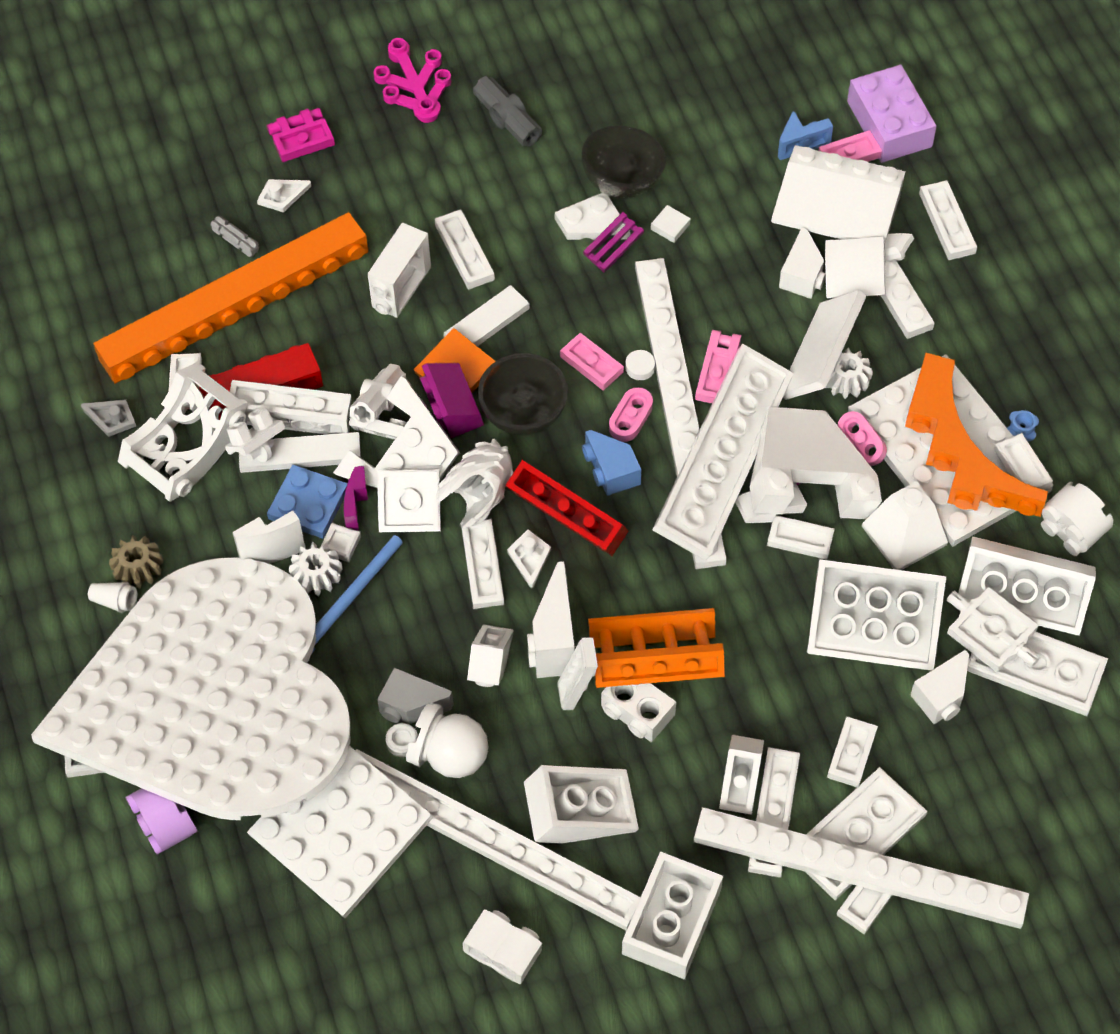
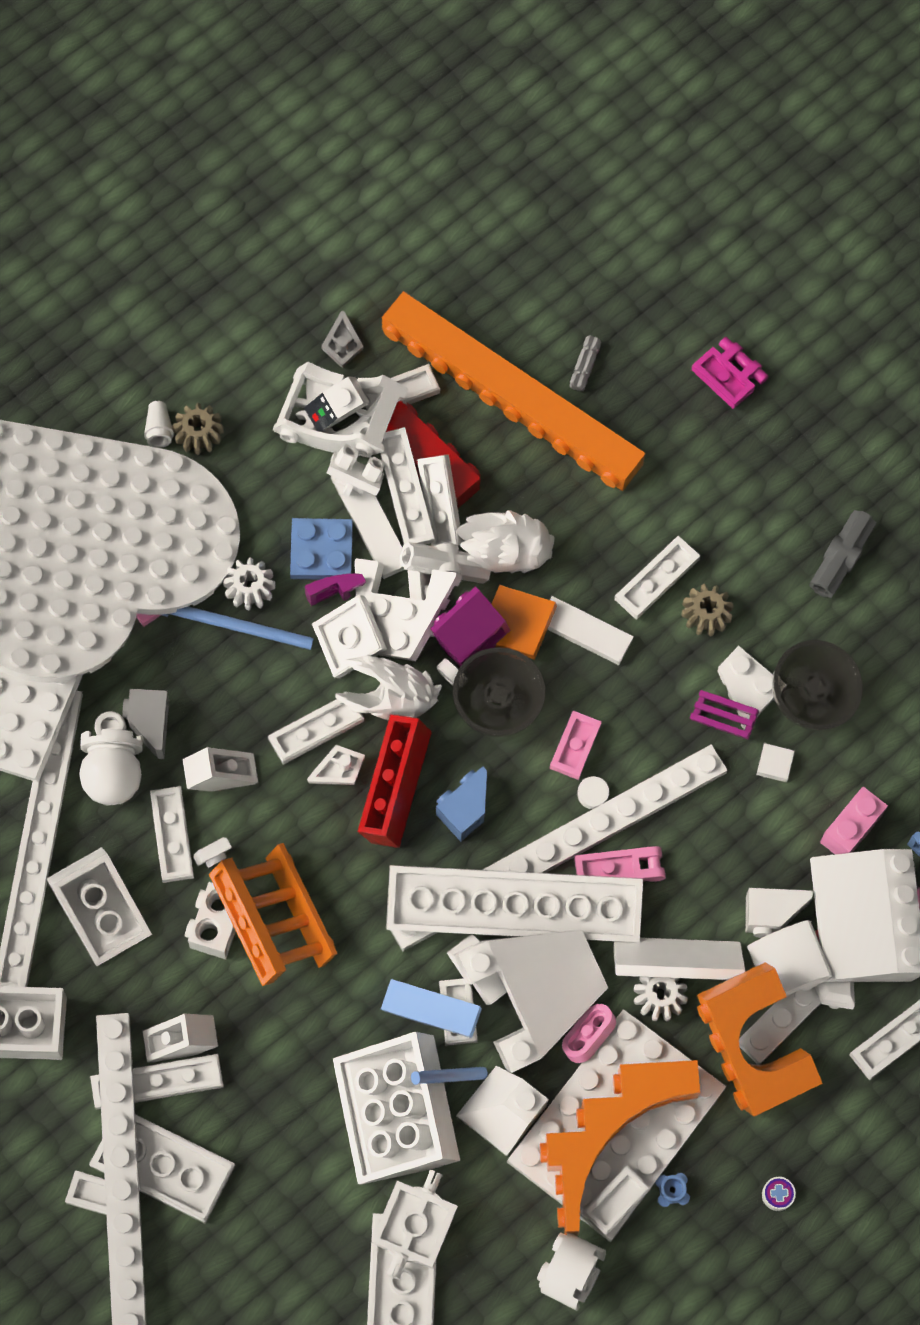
camera: 65 degrees right, 10 degrees up
white slope [232,510,306,564] -> none
white piece [257,179,311,212] -> none
white tile [321,523,361,562] -> none
white window [368,223,431,318] -> none
dark pink plant [374,38,451,123] -> none
white slope [527,561,574,678] -> none
bright pink plate [609,388,653,442] -> none
white plate [827,717,878,787] -> none
white slope [911,650,969,724] -> none
white slope [958,536,1096,636] -> none
none -> white tile [150,786,194,883]
none -> white slope [304,377,370,432]
none -> light blue tile [381,979,482,1038]
none -> medium blue bar [411,1067,488,1085]
none -> white tile [417,454,463,546]
none -> white tile [437,659,466,688]
none -> white head [456,510,555,574]
none -> dark tan gear [681,583,734,637]
none -> orange arch [697,962,823,1117]
none -> tile [762,1177,796,1211]
none -> bright pink brick [820,787,888,855]

